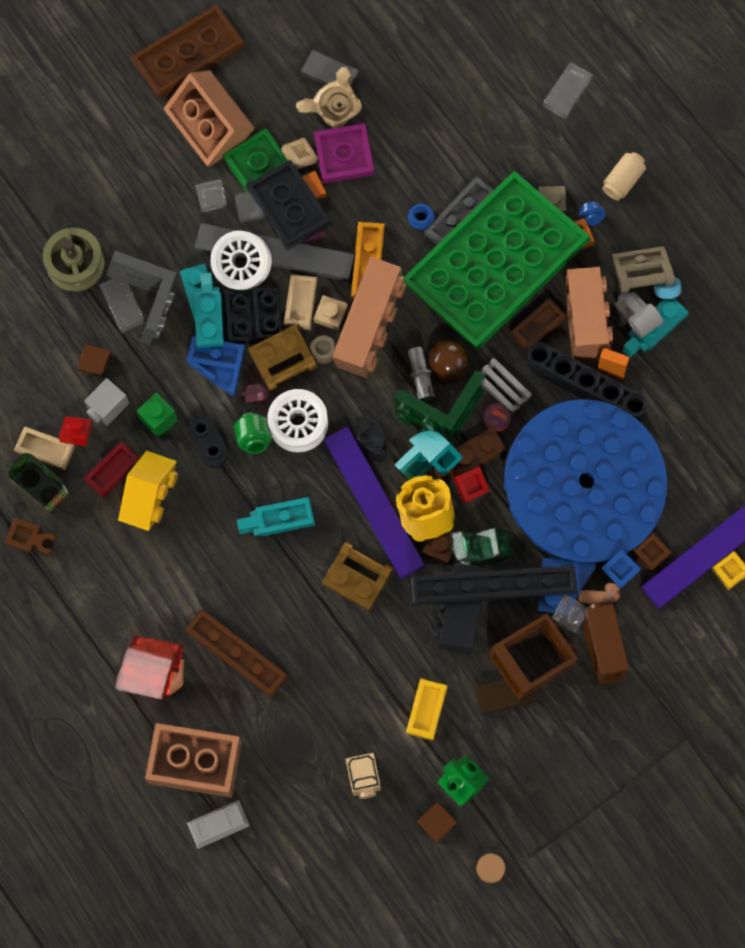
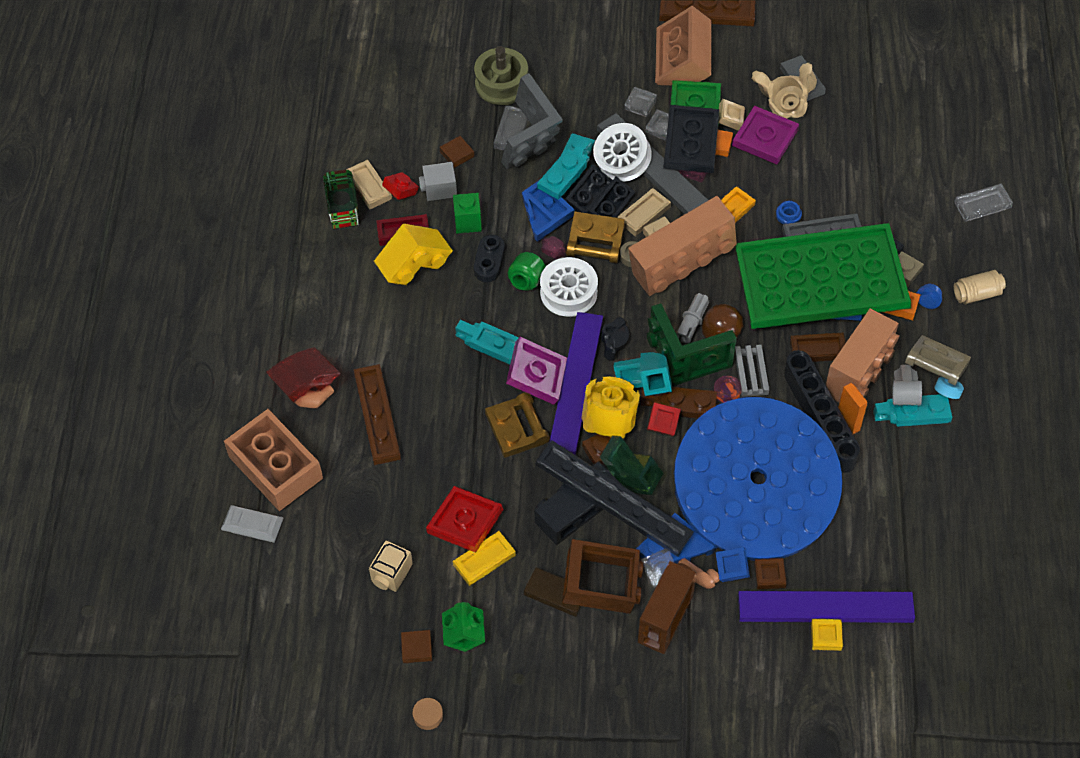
camera: 35 degrees right, 15 degrees down
reddish brown plate [4,518,57,556] -> none
none -> red tile [426,486,503,553]
none -> magenta plate [506,337,567,405]

